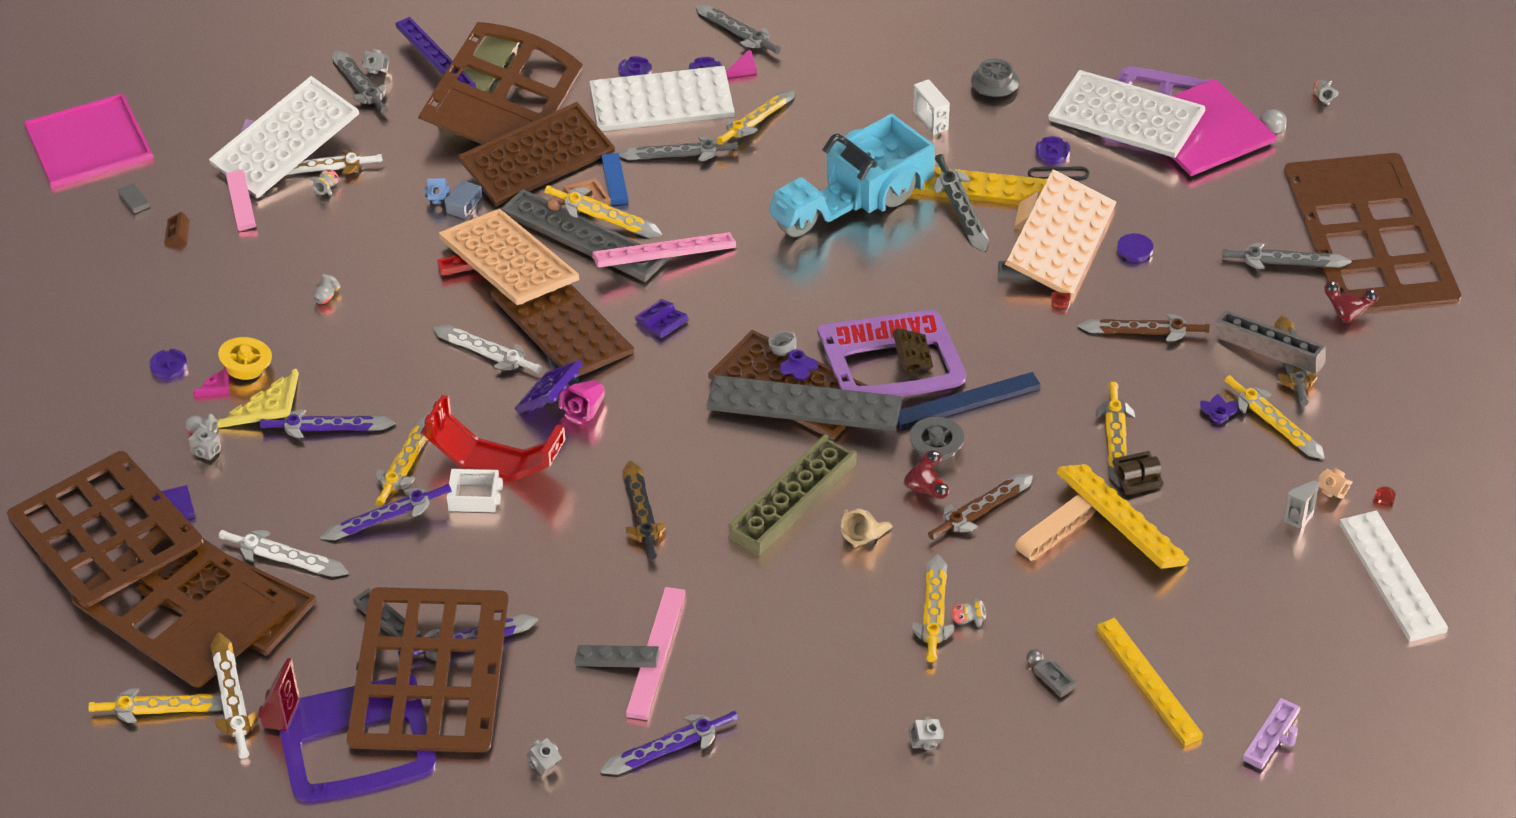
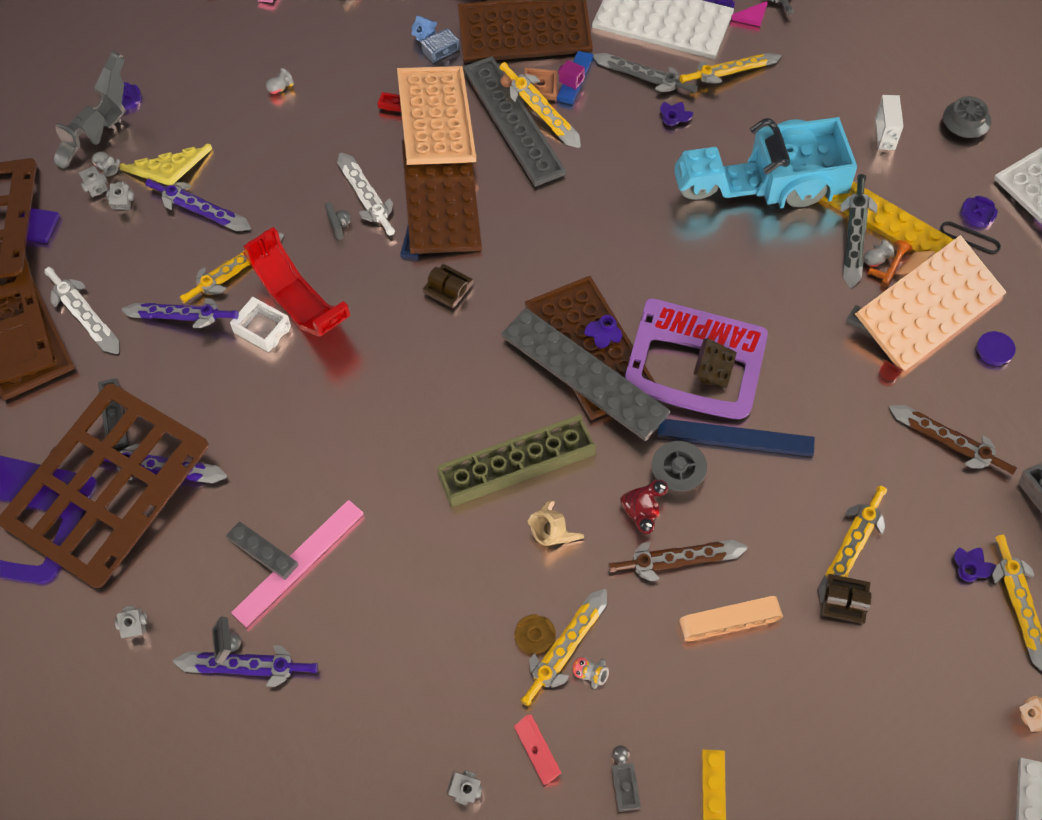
camera: 30 degrees right, 15 degrees up
dark pink tile [193,366,229,397] -> none
yellow wheel [218,337,272,380] -> none
dark purple plate [514,360,583,414] -> none
dark pink cone [559,380,605,425] -> none
bright pink tile [592,232,736,267] -> none
sword [622,461,666,560] -> none
dark purple slope [635,299,689,338] -> none
light grey hair [768,331,797,356] -> none
yellow plate [1056,464,1189,569] -> none
light grey tile [1283,481,1319,529] -> none
none -> dark grey piece [54,51,126,168]
none -> light grey brick [107,182,134,210]
none -> dark grey tile [212,616,242,664]
none -> dark grey tile [325,202,351,240]
none -> dark brown plate [423,264,473,308]
none -> pearl gold tile [514,614,556,656]
none -> coral tile [514,714,561,785]
none -> magenta brick [558,60,585,90]
none -> dark purple plate [660,102,693,126]
none -> light grey animal [864,239,894,267]
none -> orange piece [868,240,912,287]

